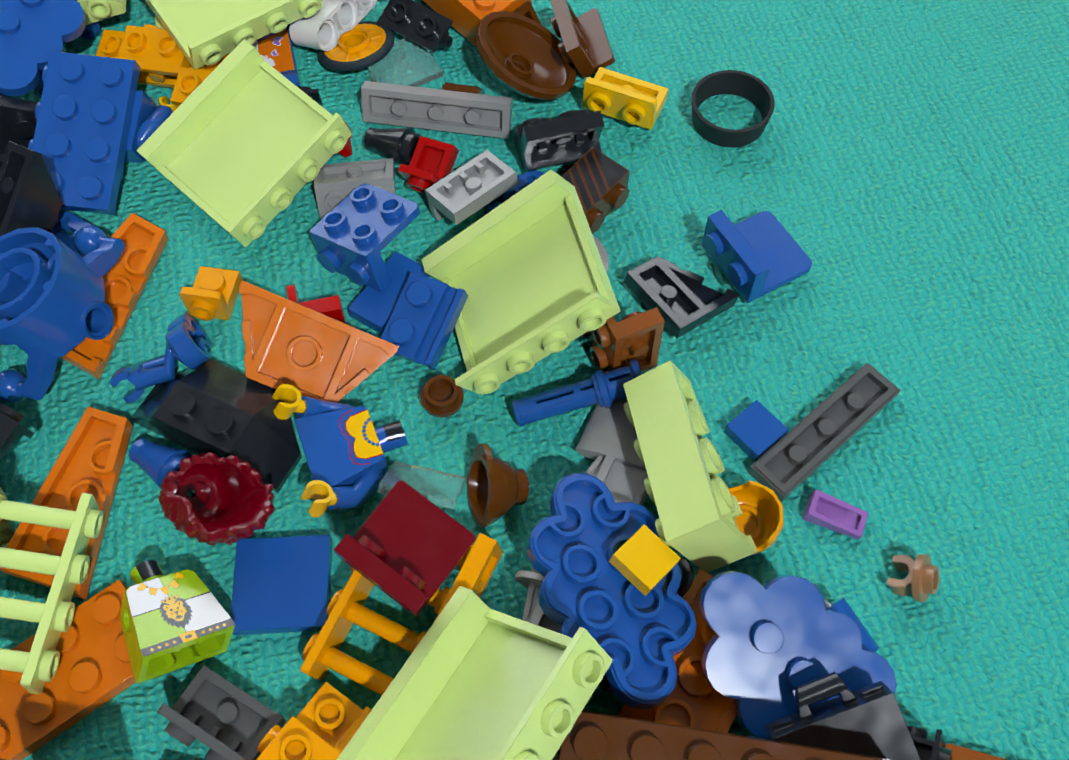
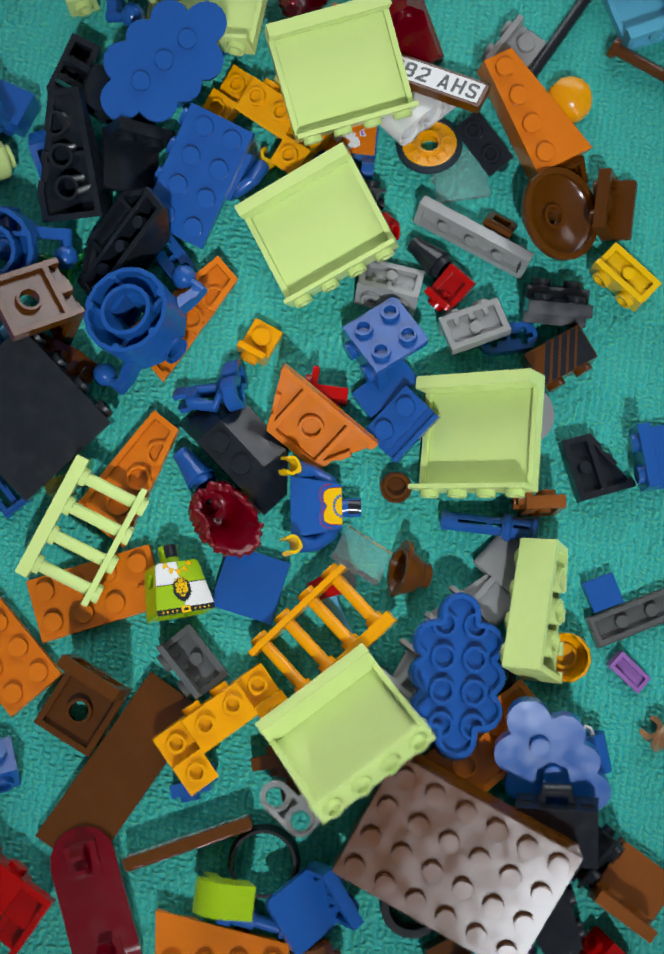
camera: 20 degrees right, 20 degrees up
dark red bracket [334,480,475,618] -> none
yellow tile [609,524,681,596] -> none

